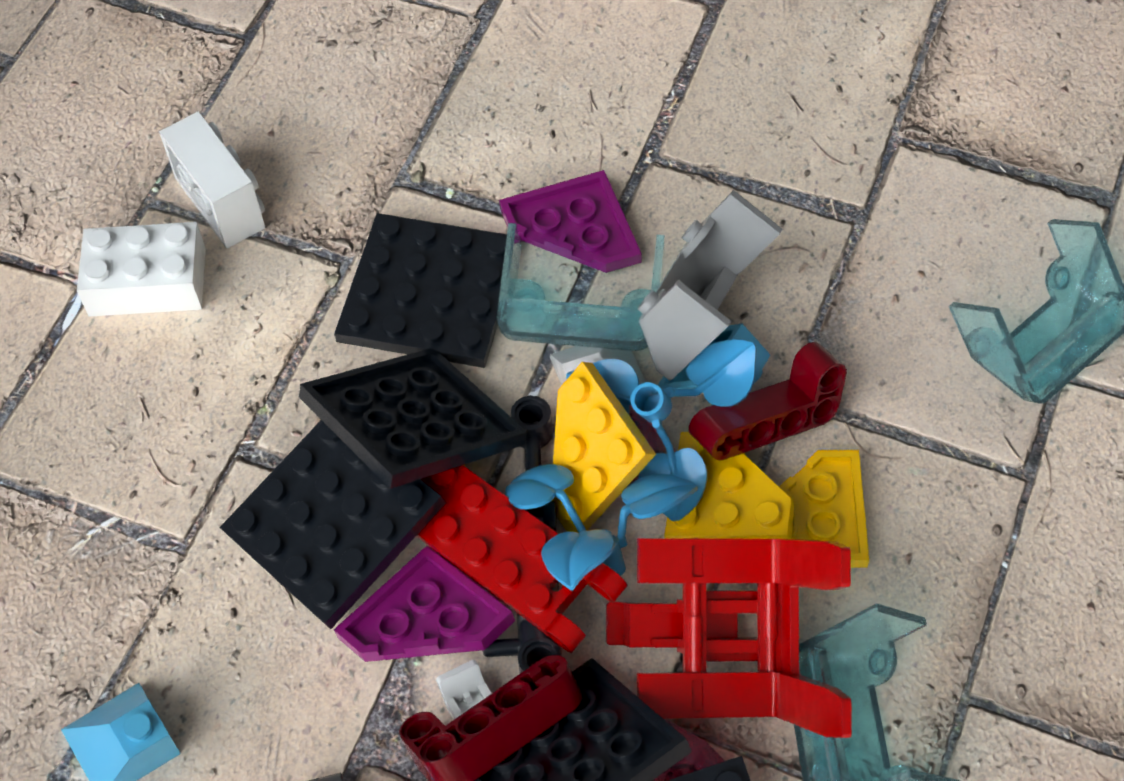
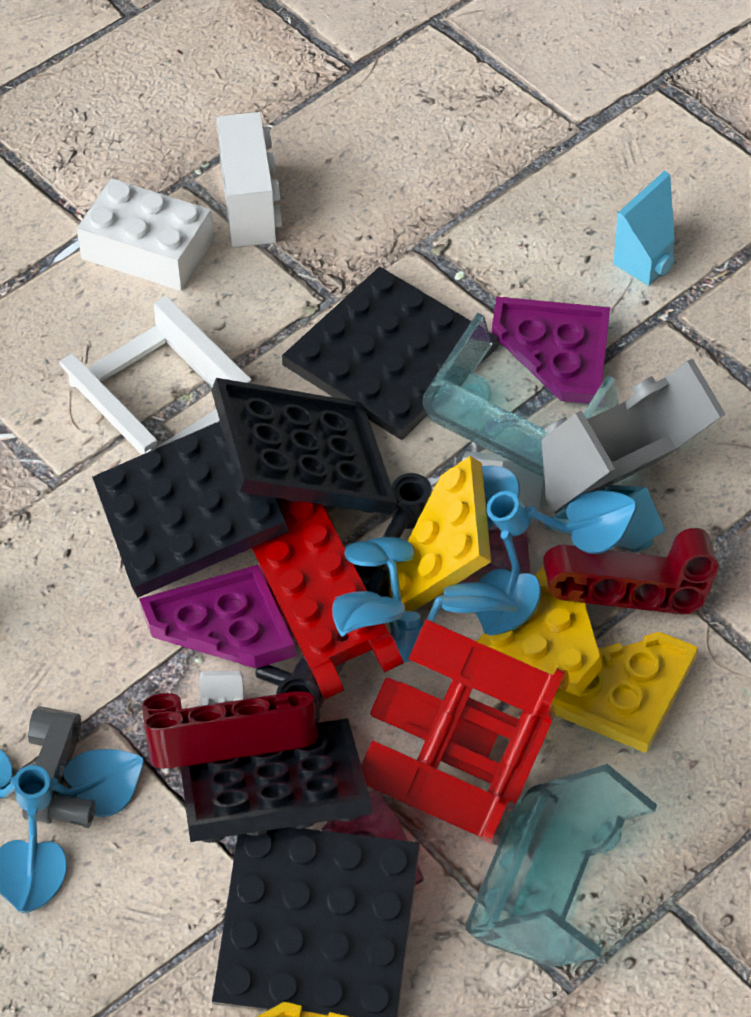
camera: 25 degrees right, 5 degrees down
none -> white piece [59,296,252,454]
none -> medium azure slope [613,171,675,286]

